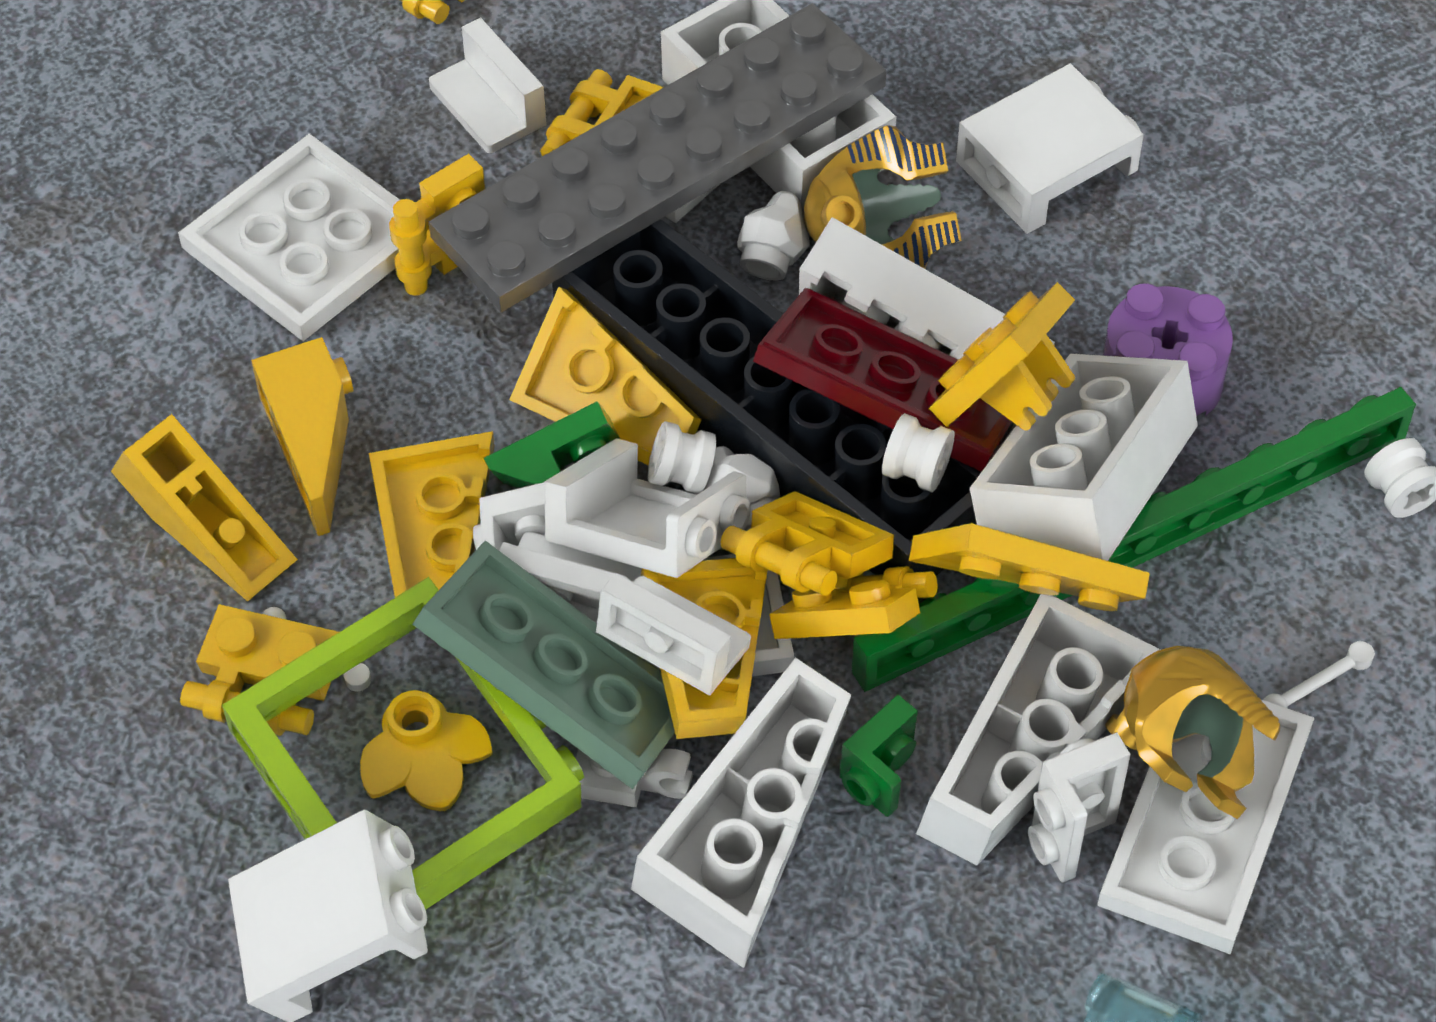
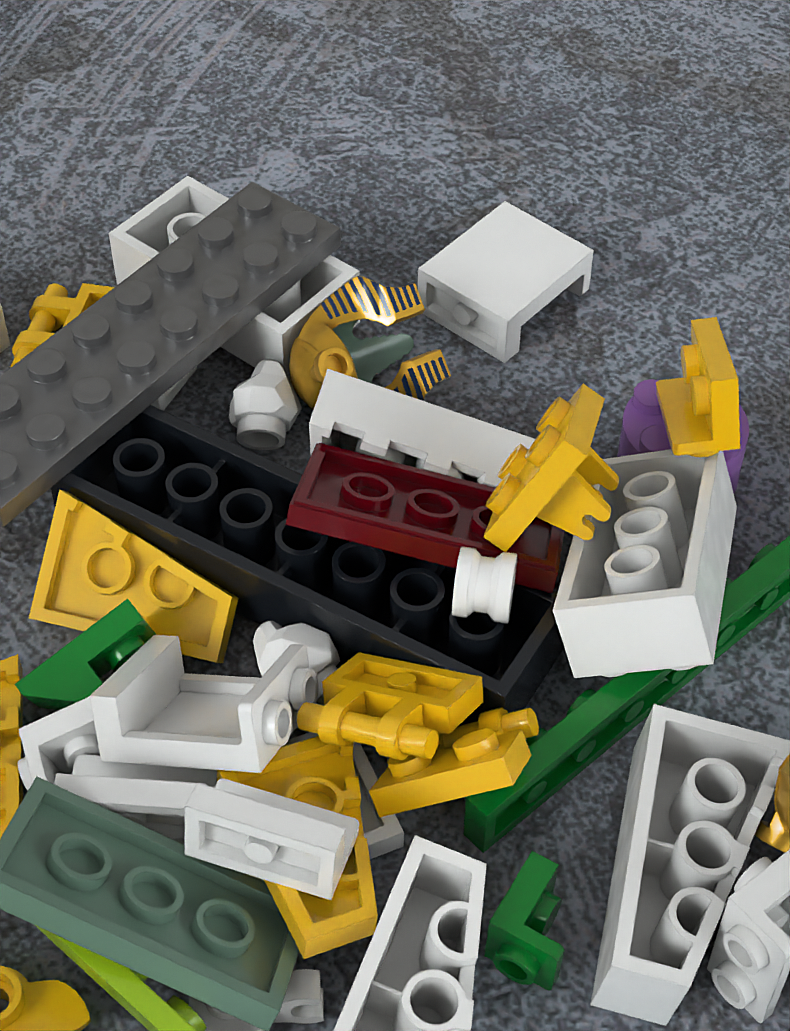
camera: 15 degrees left, 5 degrees down
white wheel [648,421,716,494] -> none
yellow wing [908,523,1150,611] -> none
none -> yellow bracket [656,317,740,457]

